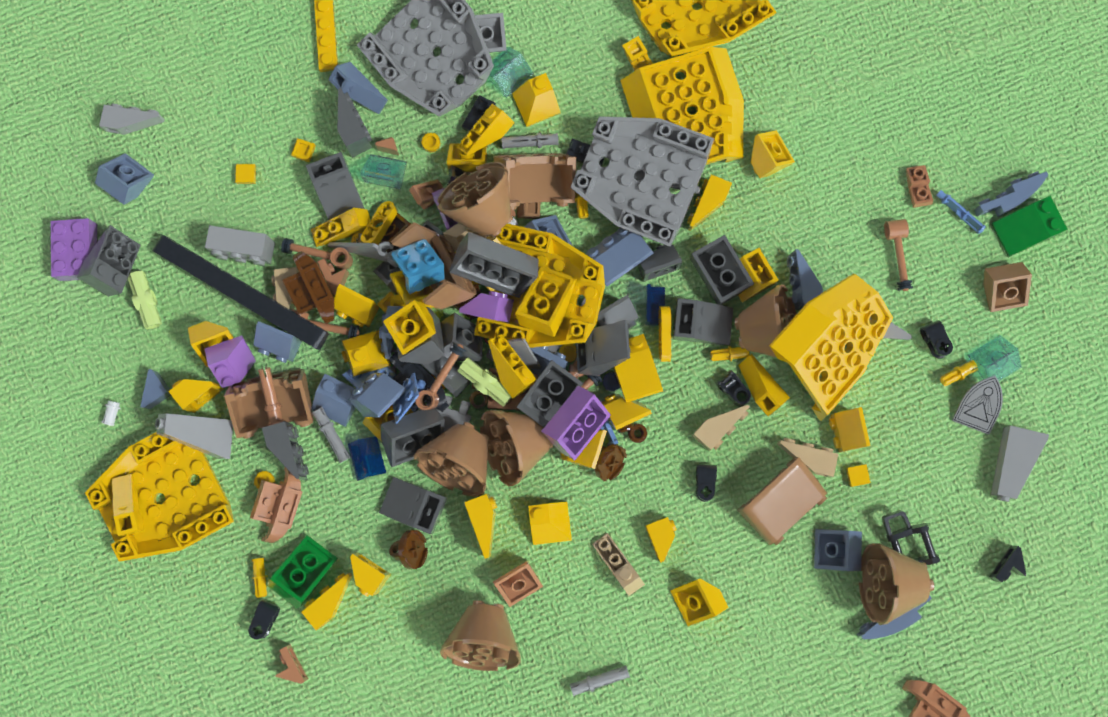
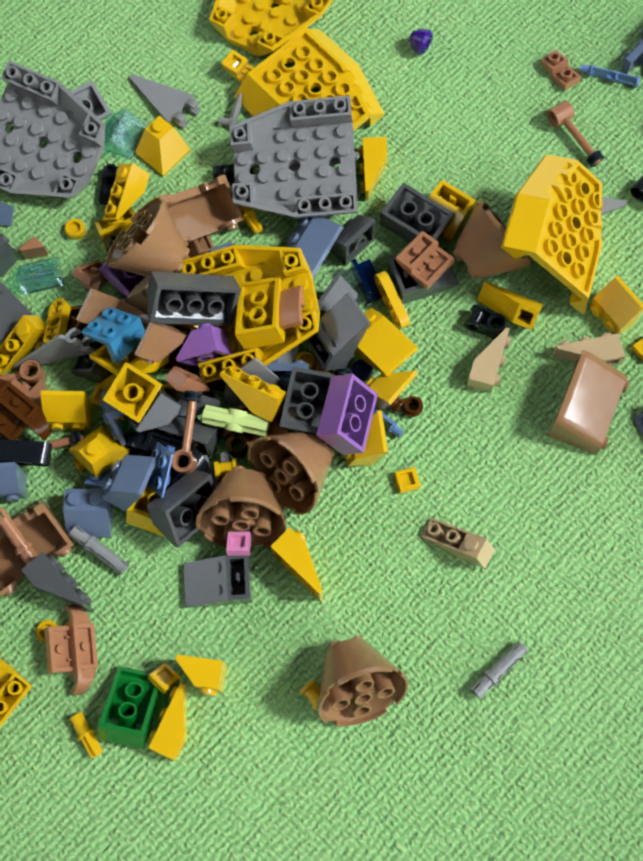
camera: 25 degrees left, 10 degrees down
black piece [248,600,280,640] -> none
nougat slope [275,644,309,684] -> none
clear blue panel [348,436,386,481] -> none
reddish brown tile [389,530,428,569] -> none
nougat slope [493,560,543,607] -> none
light grey pin [502,133,559,149] -> none
yellow slope [528,502,572,545] -> none
reddish brown tile [595,444,627,481] -> none
yellow slope [645,517,677,563] -> none
yellow slope [670,578,729,626] -> none
black piece [696,464,717,502] -> none
yellow axle [710,346,749,362] -> none
yellow slope [751,130,795,178] -> none
sand blue slope [787,249,823,310] -> none
none -> light grey flag [130,75,201,129]
none -> yellow tile [147,662,181,694]
none -> nougat slope [165,366,210,392]
none -> yellow bush [214,458,237,480]
none -> light grey bar [219,93,242,129]
none -> bright pink tile [226,532,251,556]
none -> nougat slope [279,286,305,329]
none -> yellow bush [299,679,320,710]
none -> yellow tile [394,467,421,494]
none -> nougat slope [395,231,455,290]
none -> dark purple cone [409,28,433,55]

